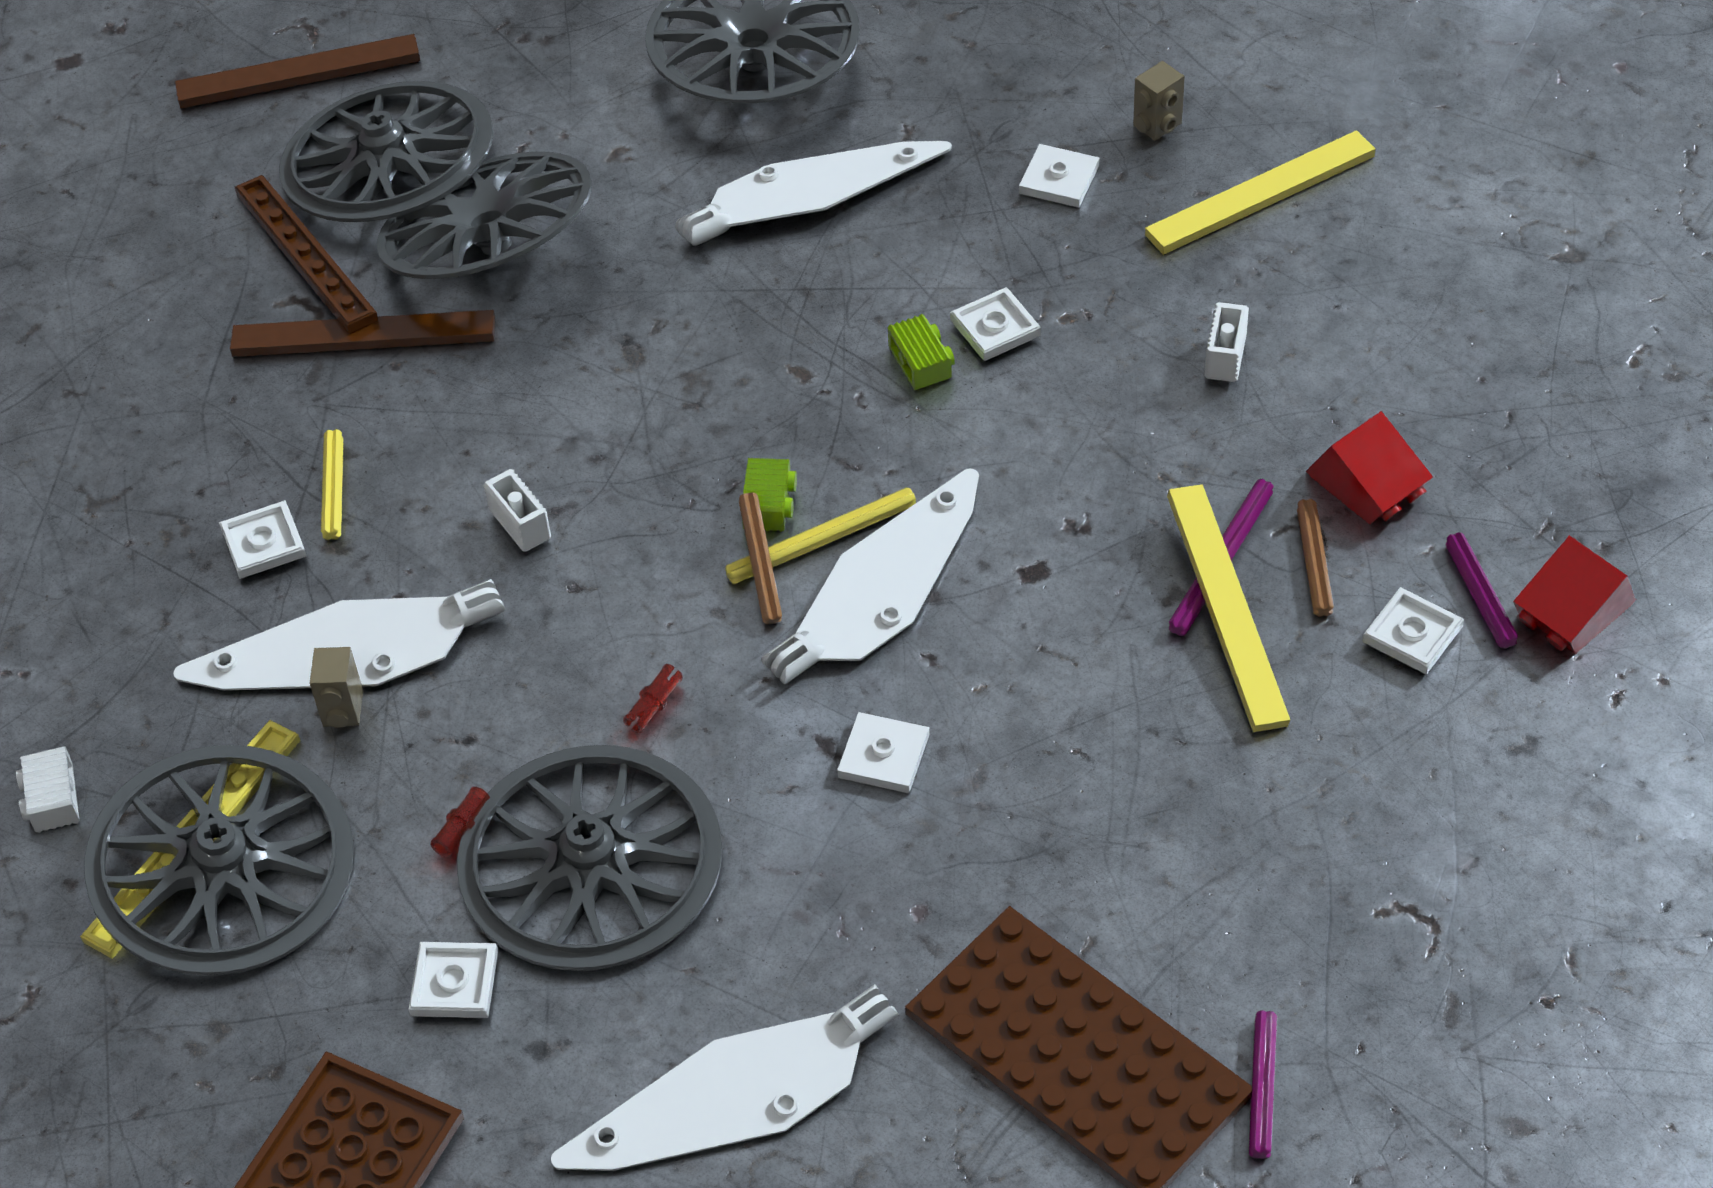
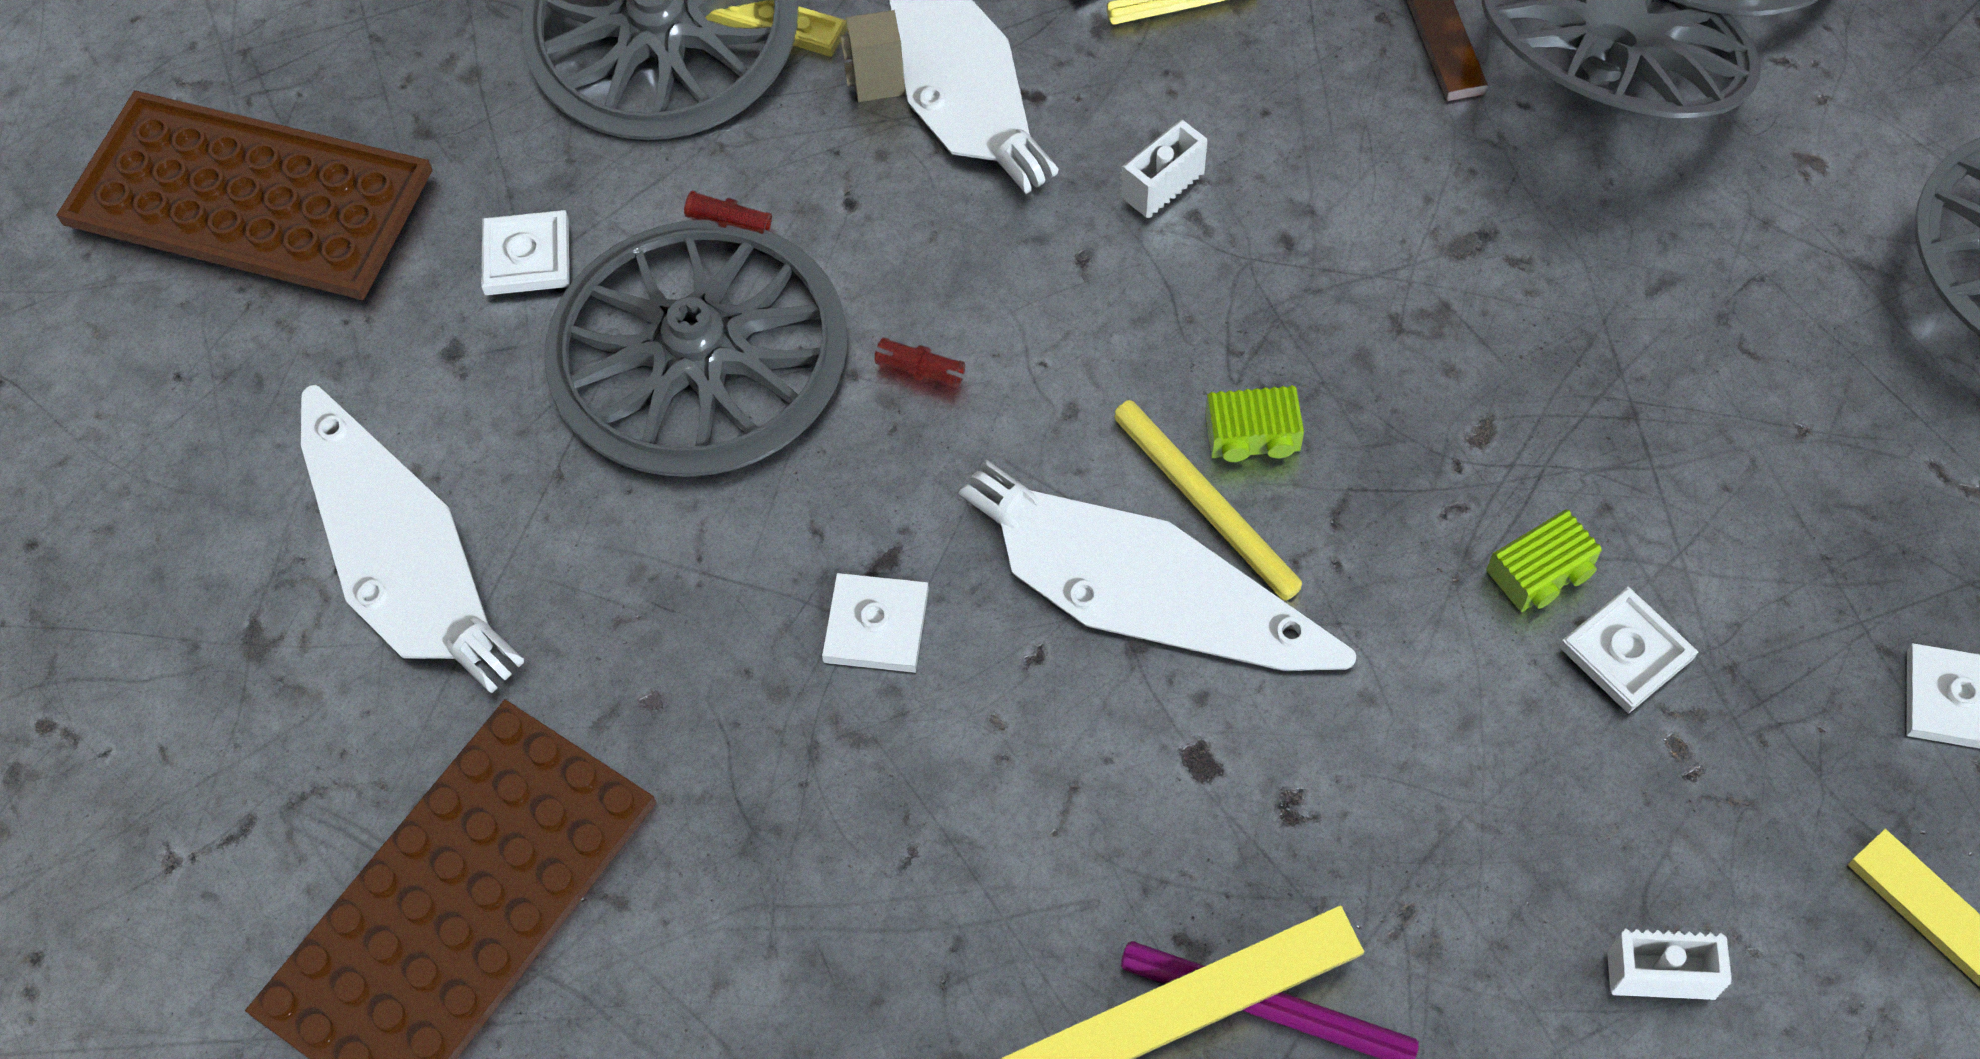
camera: 80 degrees right, 10 degrees up
white wing [675,141,952,246] -> none
medium nougat axle [739,492,782,625] -> none

